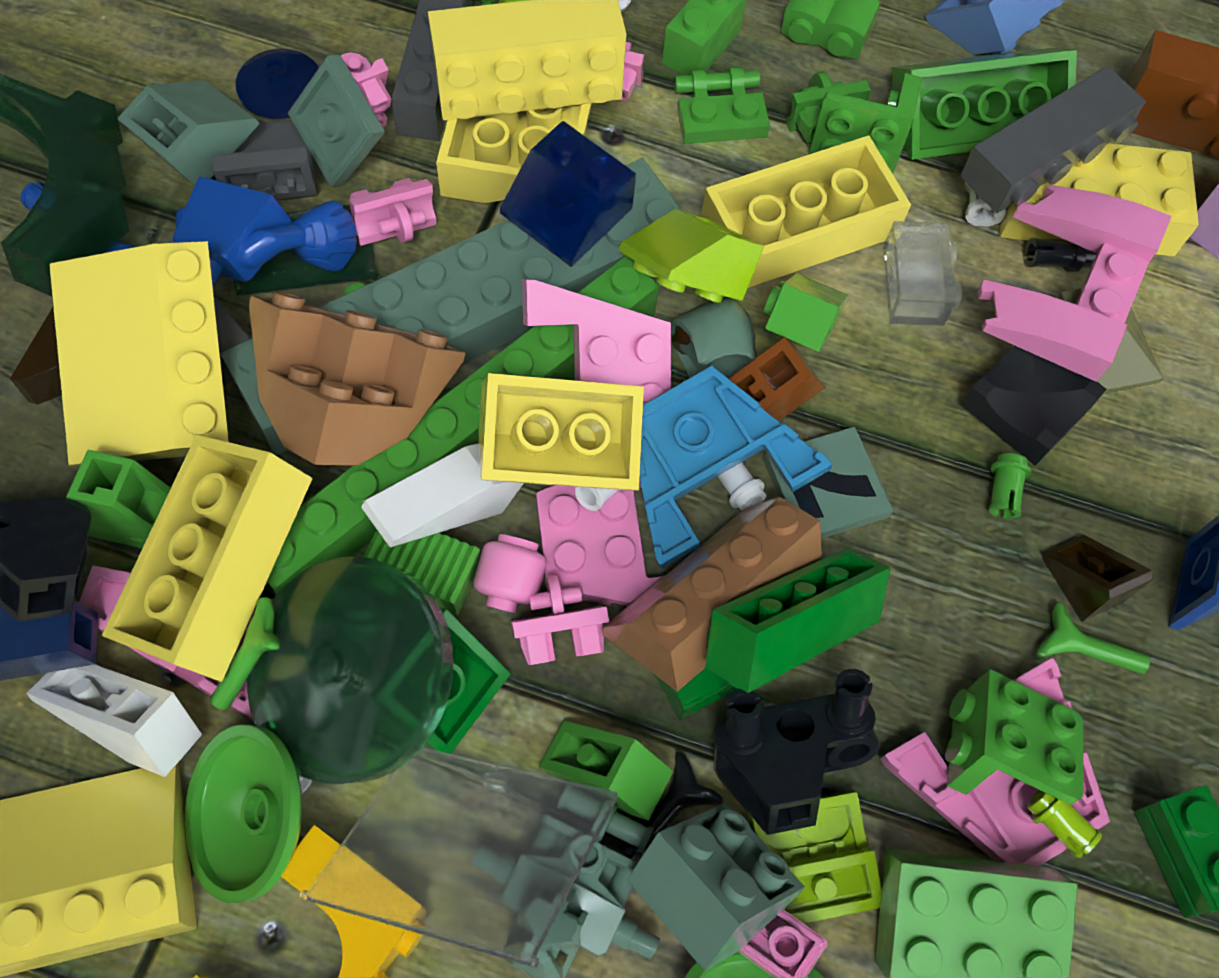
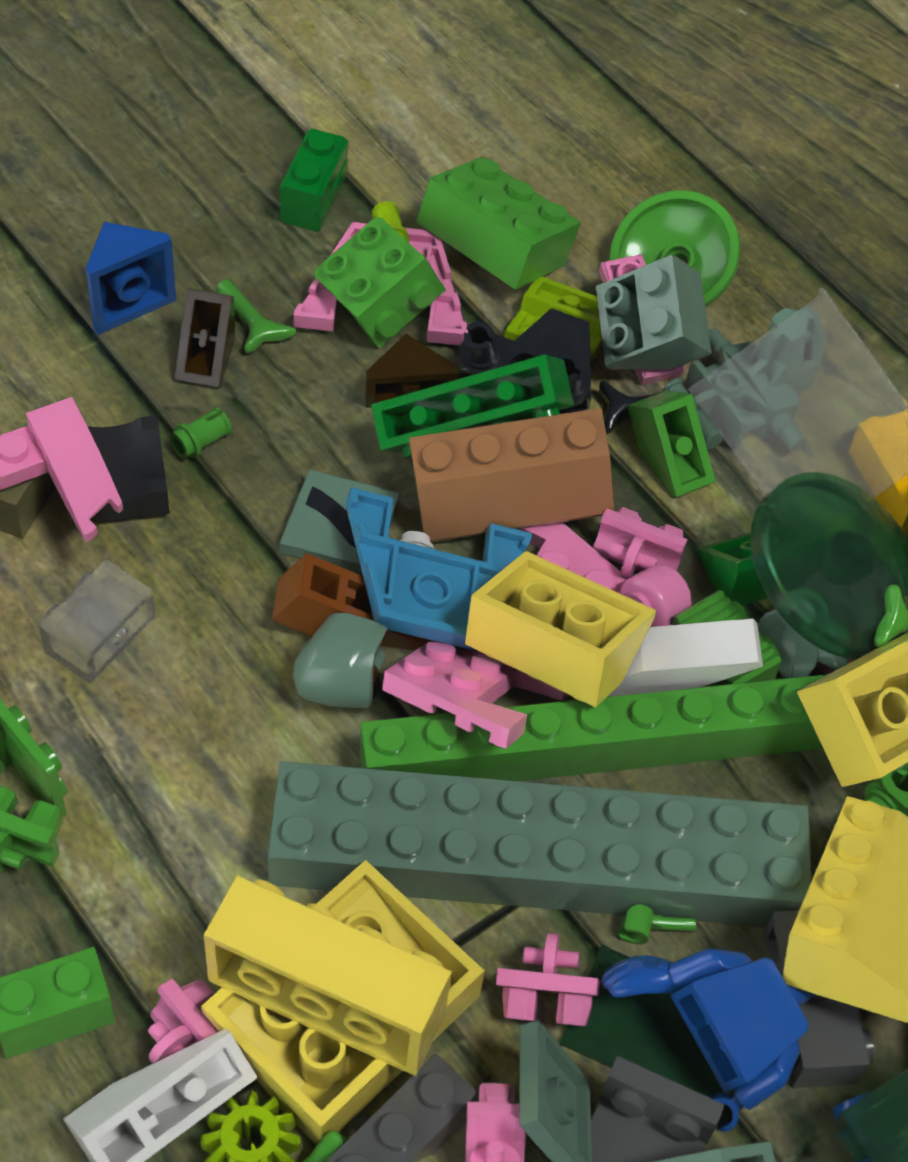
camera: 145 degrees left, 10 degrees down
medium nougat brick [249,291,466,466] -> none
clear blue slope [500,121,637,267] -> none
lime slope [618,208,764,303] -> none
bright green plate [674,67,770,144] -> none
light yellow brick [701,135,911,288] -> none
bright green brick [763,273,848,352] -> none
none -> dark brown slope [365,334,458,408]

